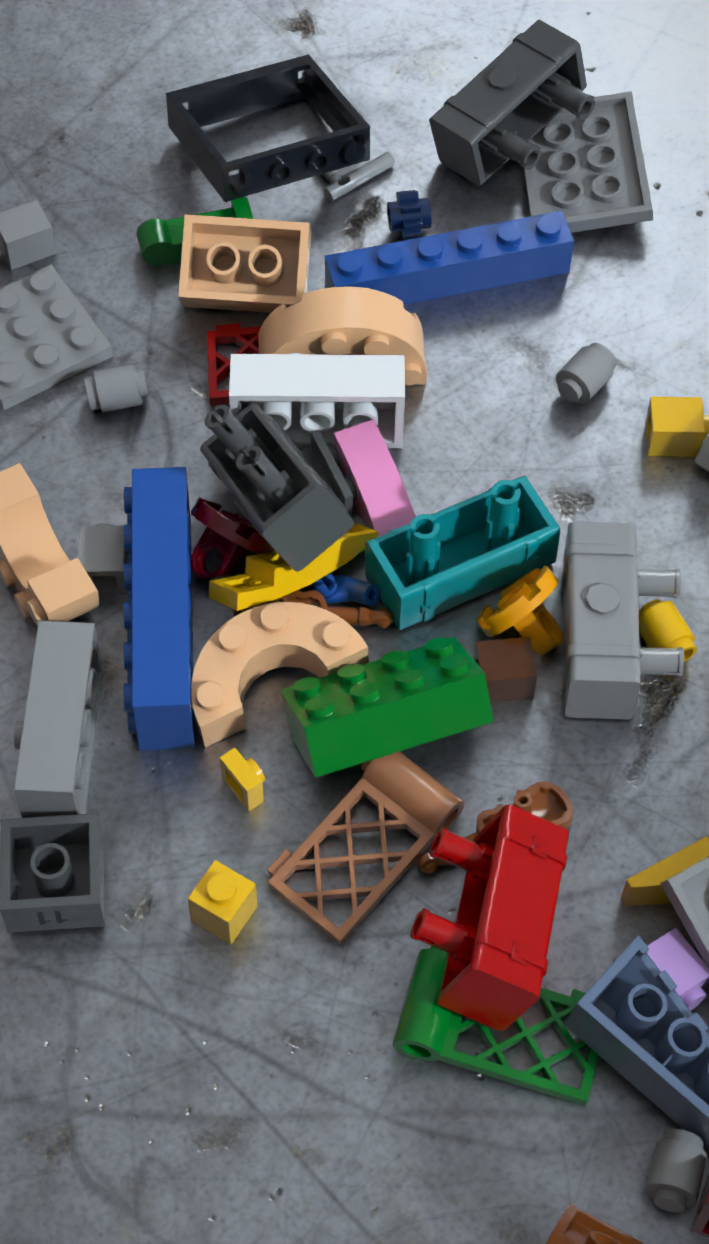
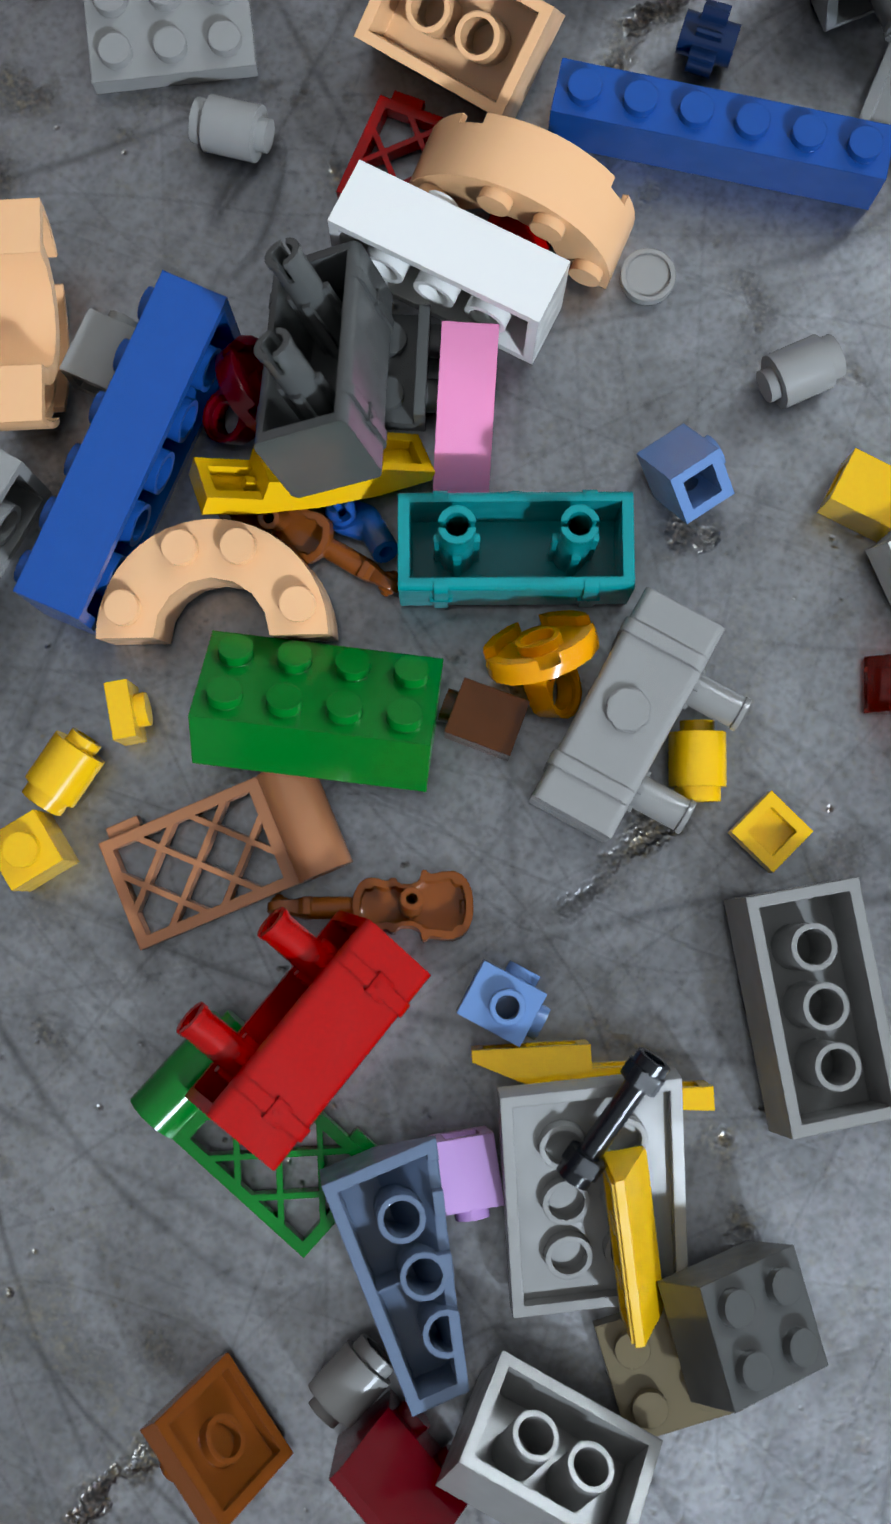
camera: 30 degrees right, 25 degrees up
none -> yellow brick [22,727,105,817]
none -> medium blue brick [456,959,551,1047]
none -> light grey piece [620,248,676,305]
none -> medium blue brick [636,423,735,524]

